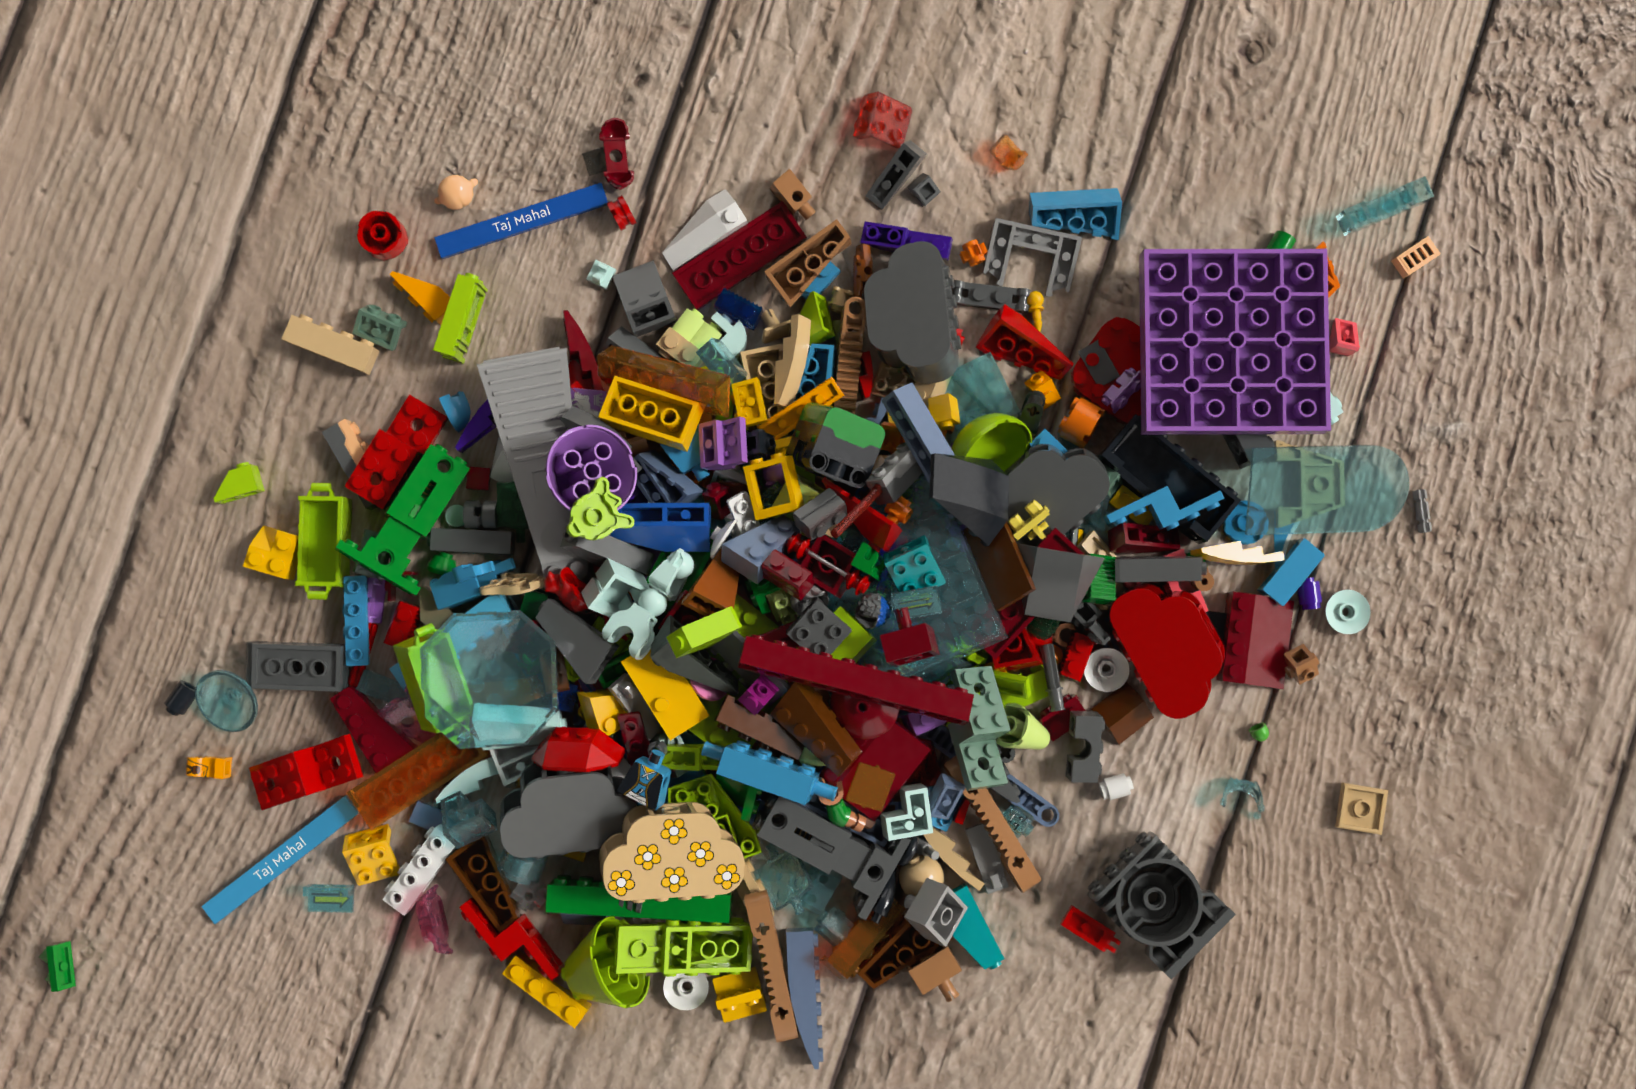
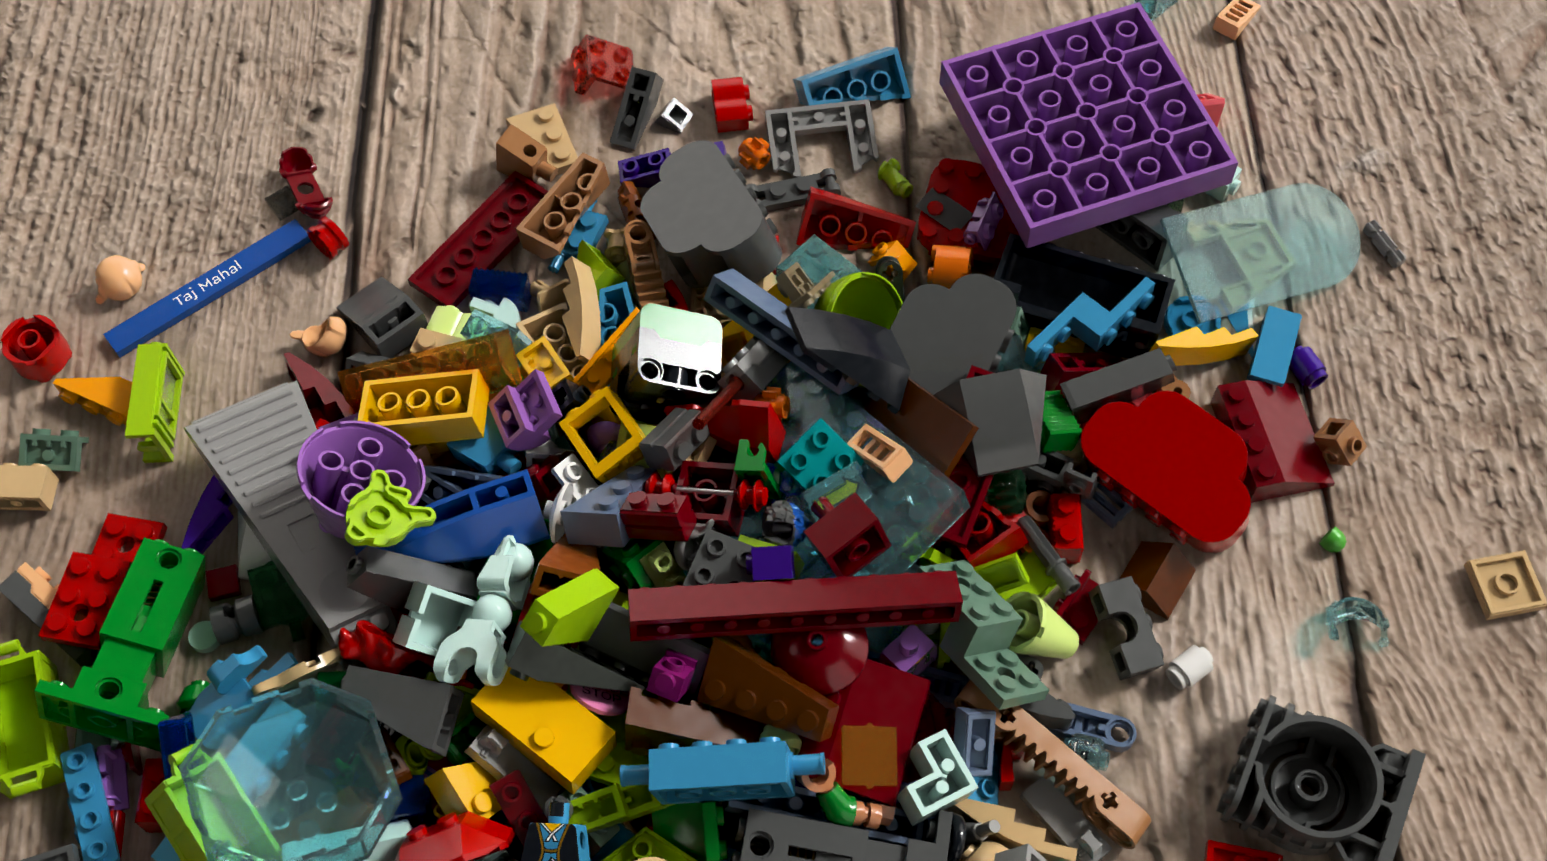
camera: 20 degrees left, 25 degrees down
dark grey brick [427,528,515,555] -> none
dark azure brick [439,391,471,433] -> none
light aqua tile [586,260,617,290] -> none
white wedge [662,189,748,272] -> none
clear orange bracket [989,135,1028,170] -> none
light yellow hips [1008,499,1050,541] -> none
yellow bar [1027,291,1044,332] -> none
white dish [1084,648,1129,692] -> none
light aqua dish [1325,590,1371,634] -> none
none -> clear blue slope [158,712,198,780]
none -> light nougat hair [290,316,347,357]
none -> tan wing [506,103,578,176]
none -> red brick [711,77,753,133]
none -> dark purple brick [746,545,795,581]
none -> dark tan bracket [775,262,836,308]
none -> light nougat slope [847,423,913,483]
none -> lime arm [878,158,913,199]

